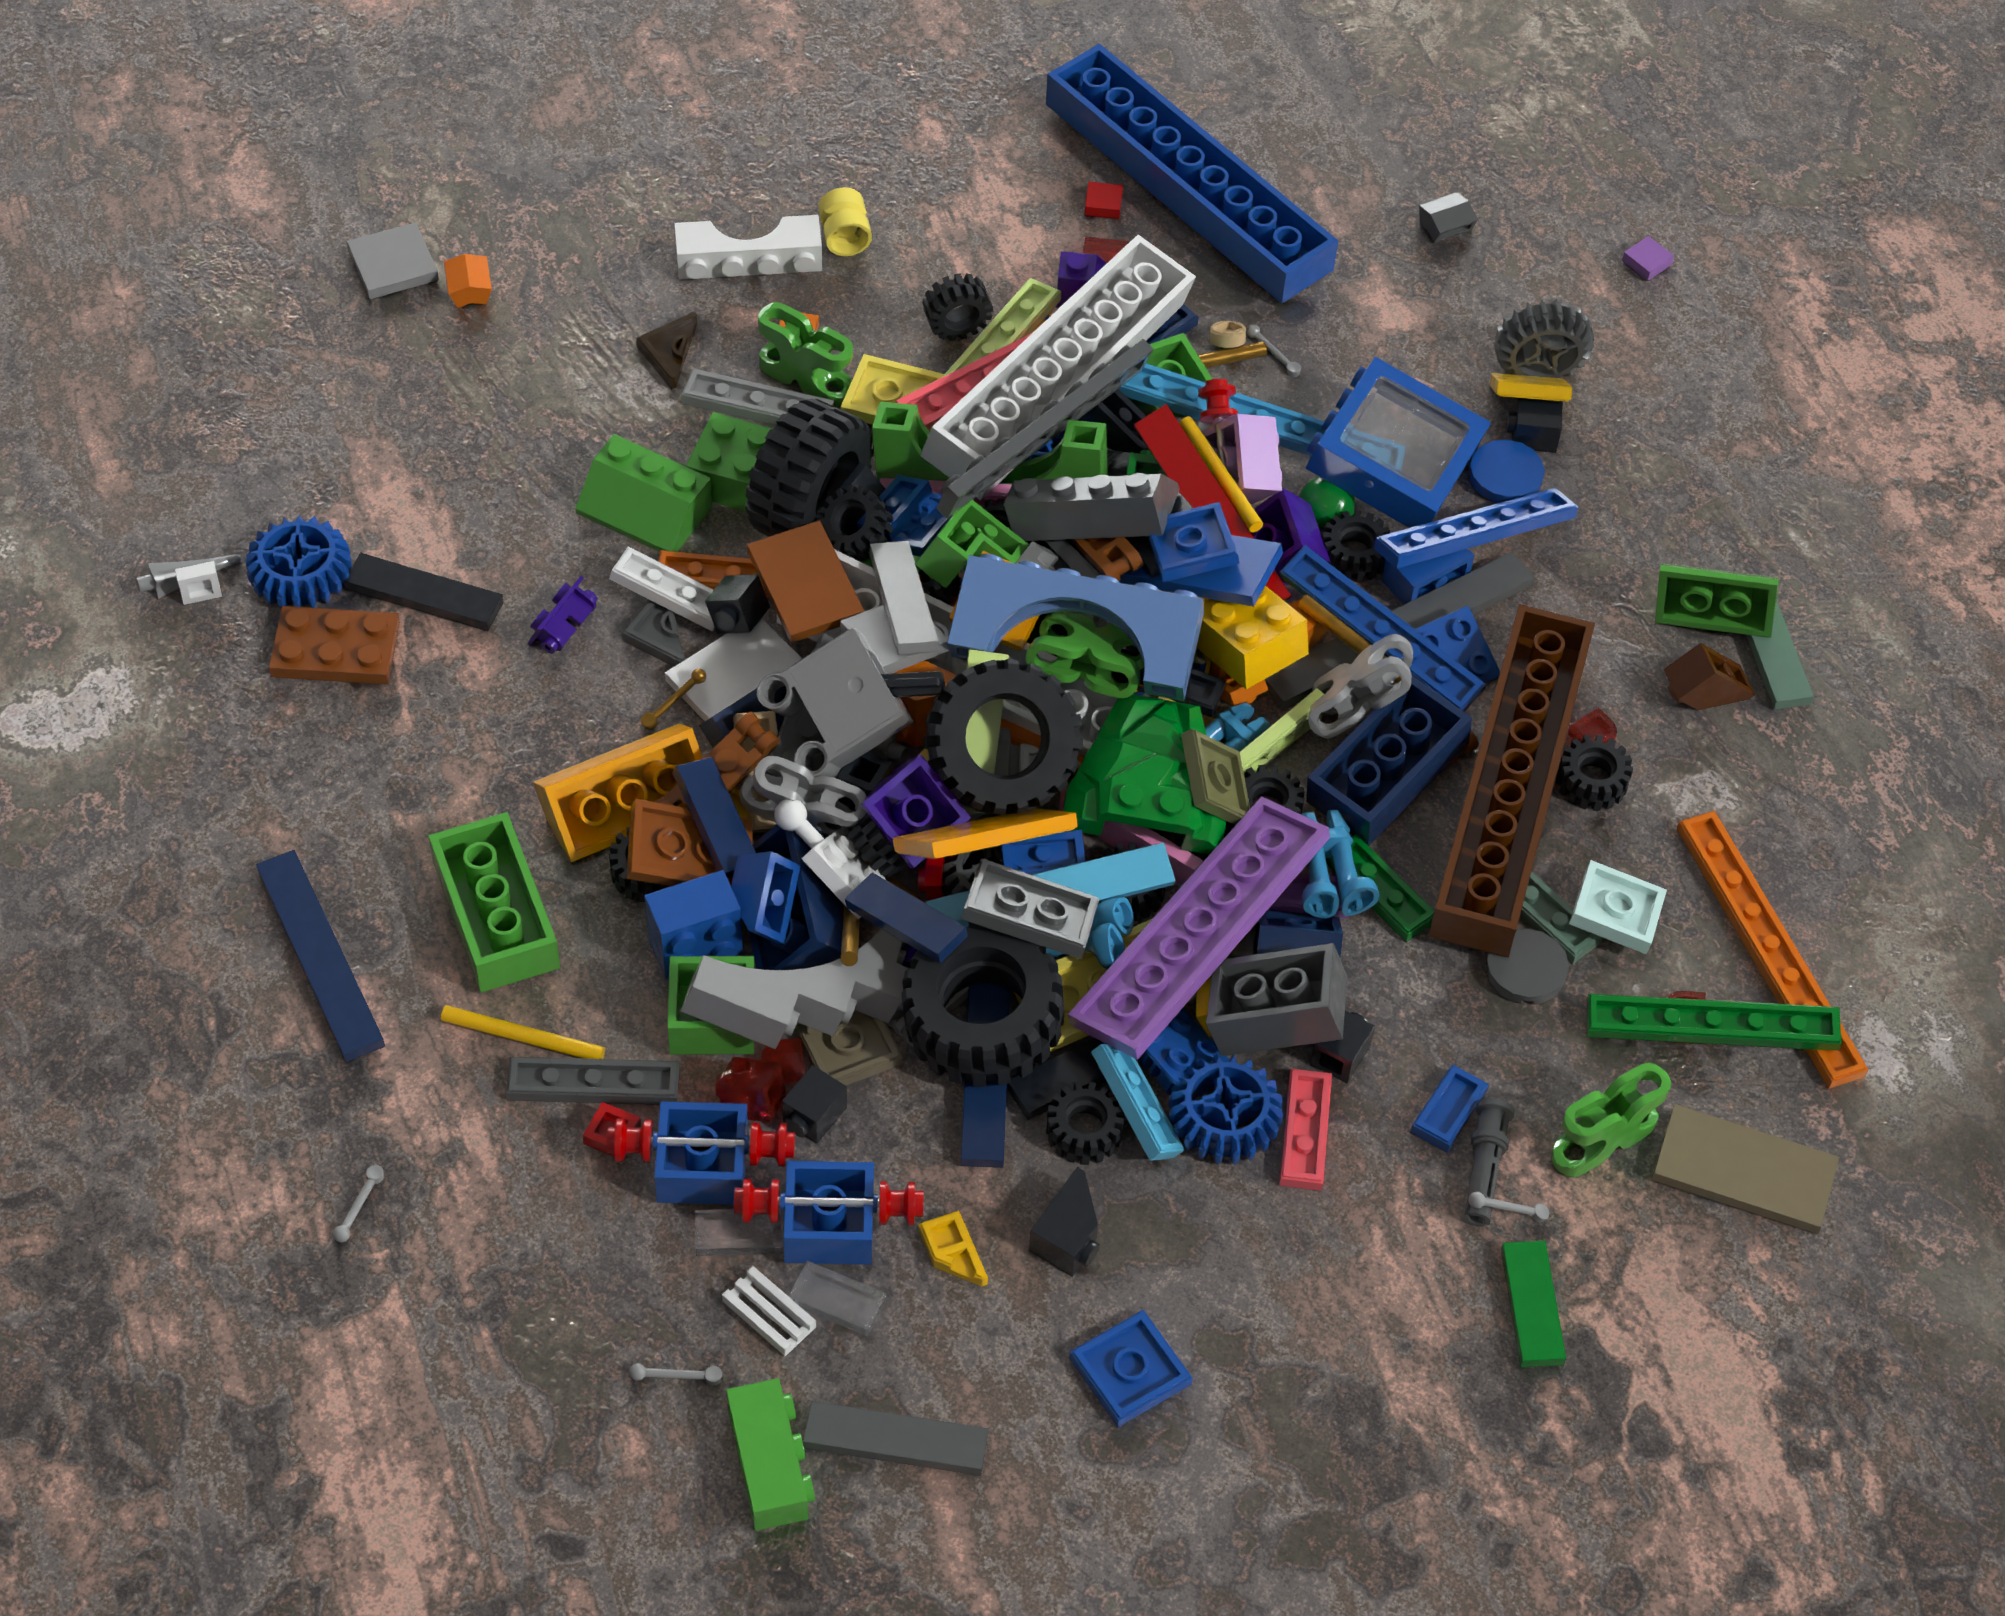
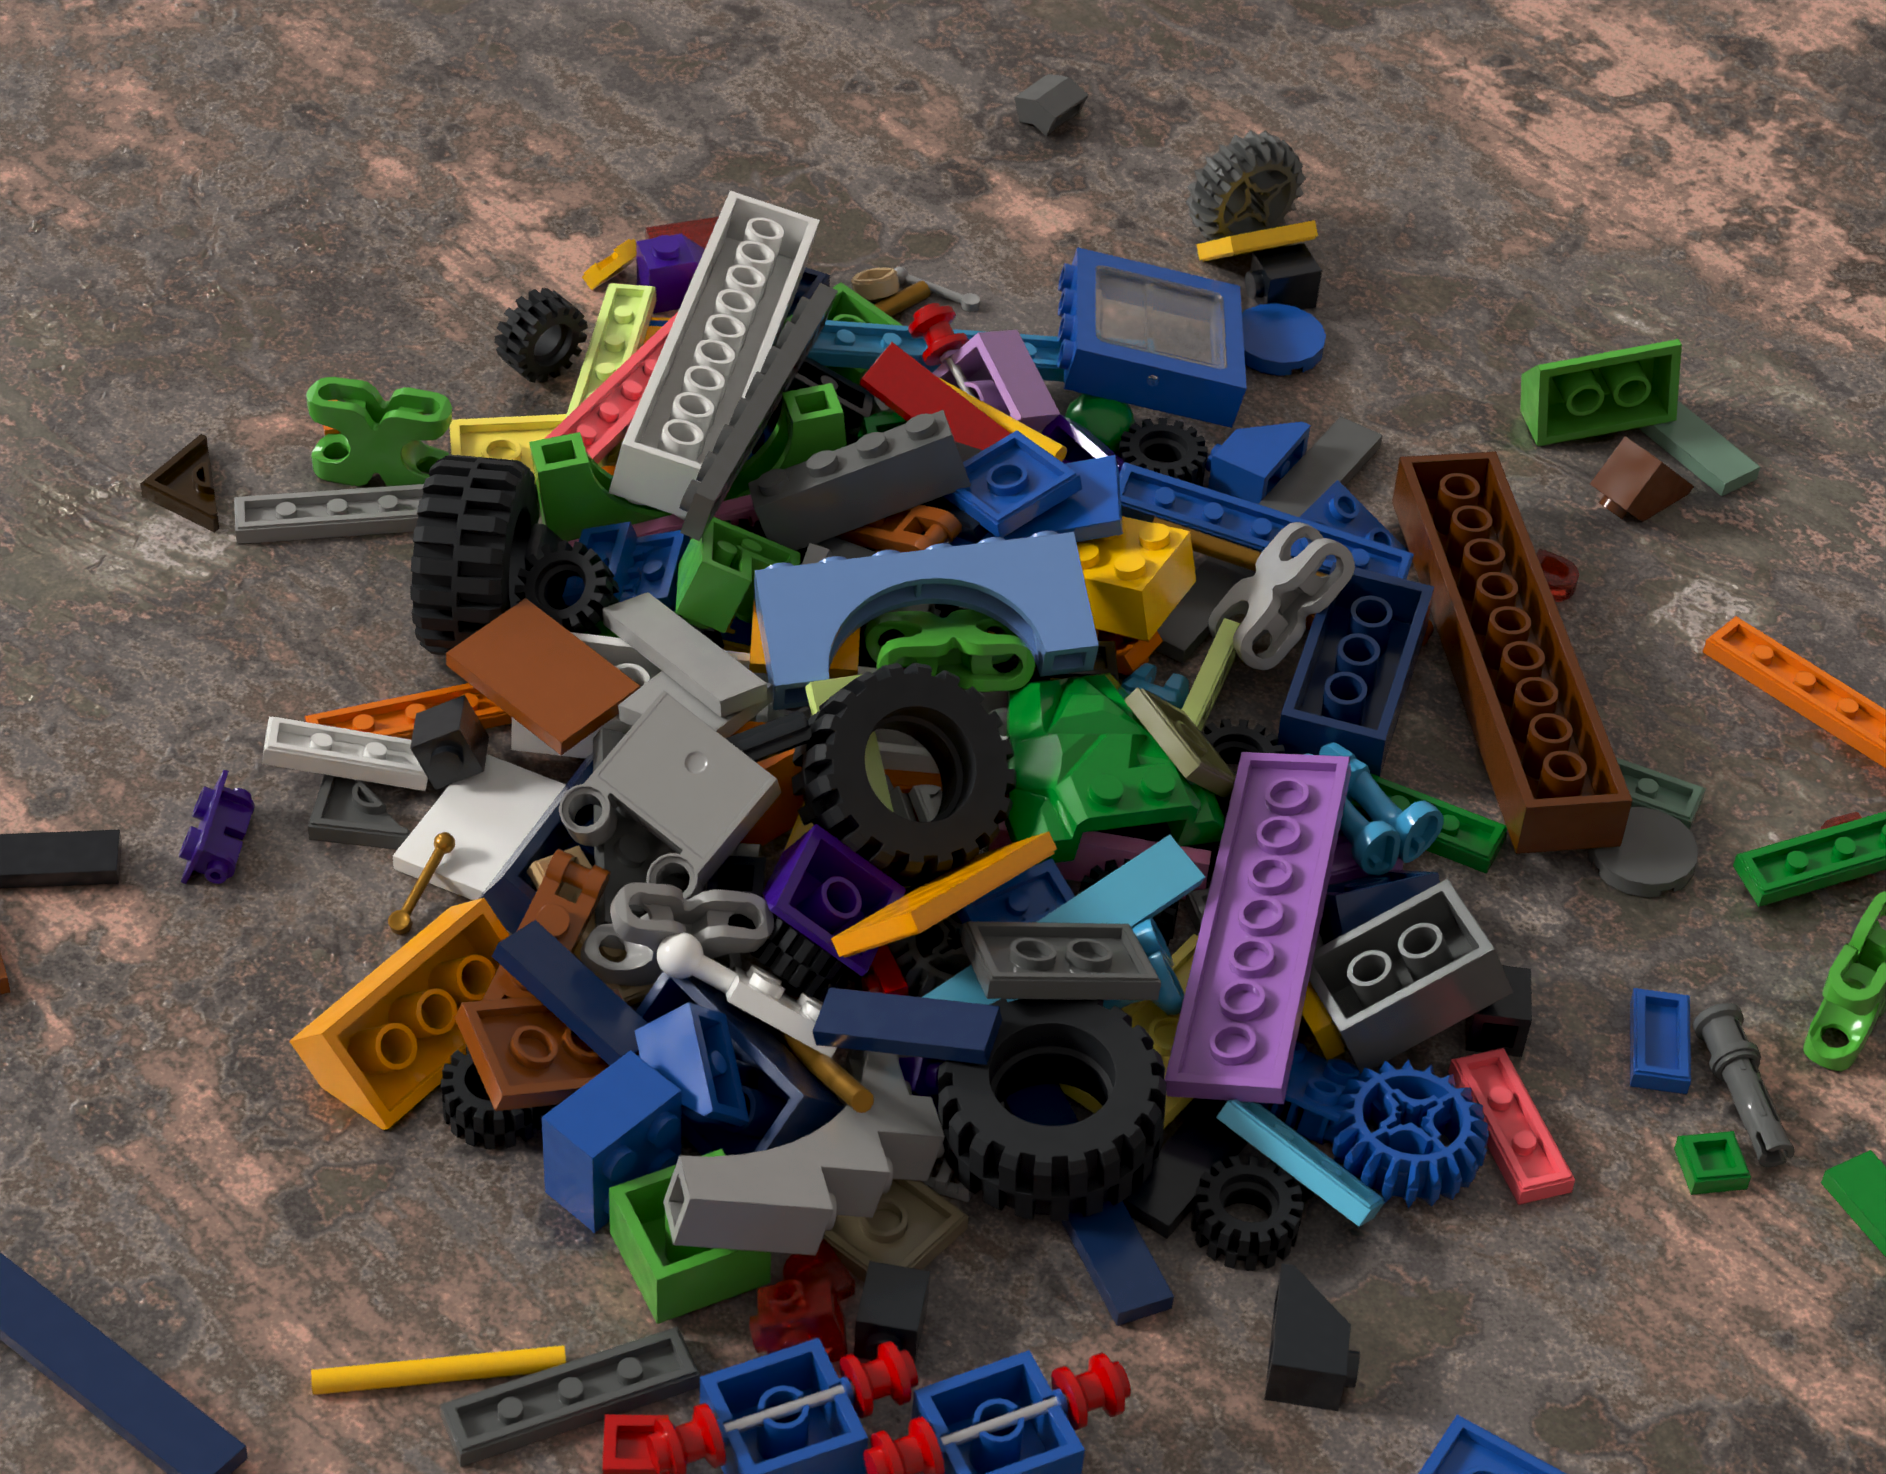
camera: 25 degrees left, 10 degrees down
bright green brick [428,812,560,993] -> none
bright green slope [575,434,712,552] -> none
white arch [675,215,822,280] -> none
bright green brick [686,412,773,512] -> none
light yellow wheel [818,187,872,256] -> none
yellow tile [918,1210,988,1287] -> none
blue brick [1046,43,1338,303] -> none
red tile [1084,181,1123,219] -> none
blue tile [1374,488,1578,569] -> none
light grey hinge [1468,1191,1549,1222] -> none
black tyre [1557,735,1633,811] -> none
light aqua plate [1569,860,1667,954] -> none
medium lavender tile [1622,236,1674,281] -> none
none -> yellow tile [582,238,636,290]
none -> green tile [1674,1131,1751,1195]

